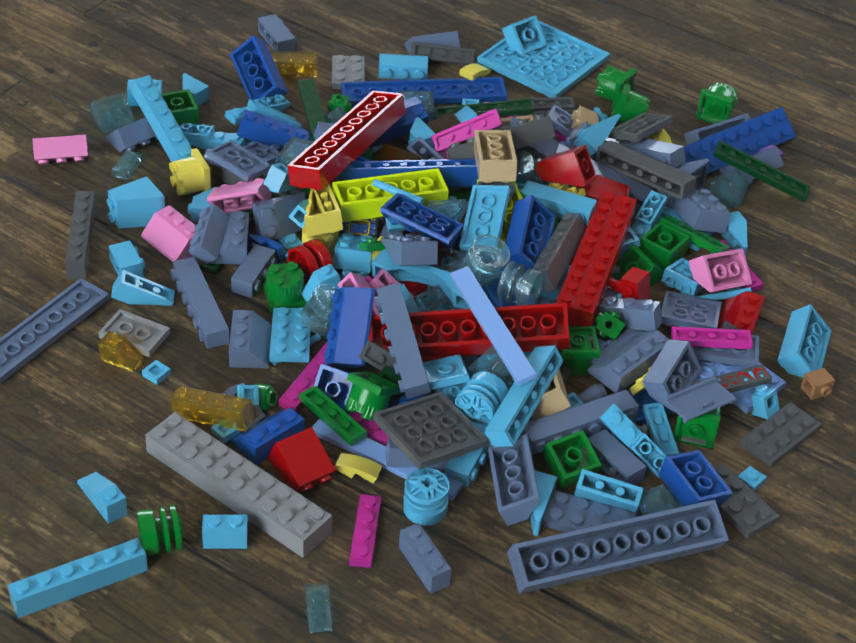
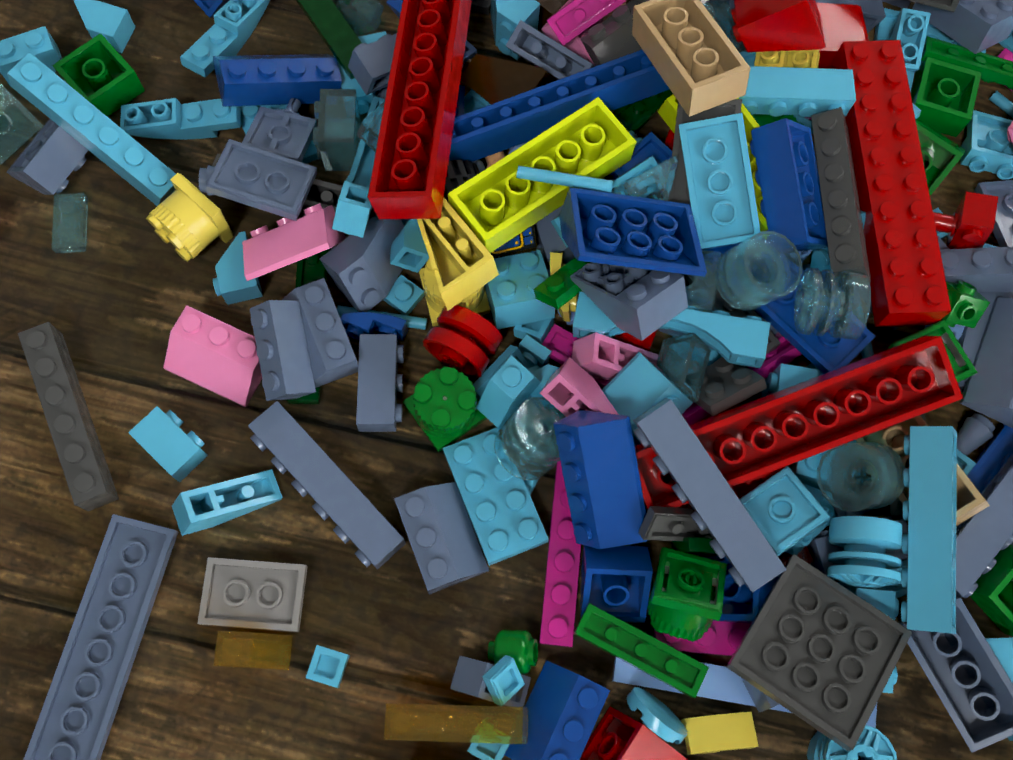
camera: 25 degrees left, 30 degrees up
medium azure slope [107,176,165,229] -> none
medium azure tile [247,99,302,128] -> none
light blue tile [450,266,537,386] -> none
none -> medium azure tile [626,687,687,744]

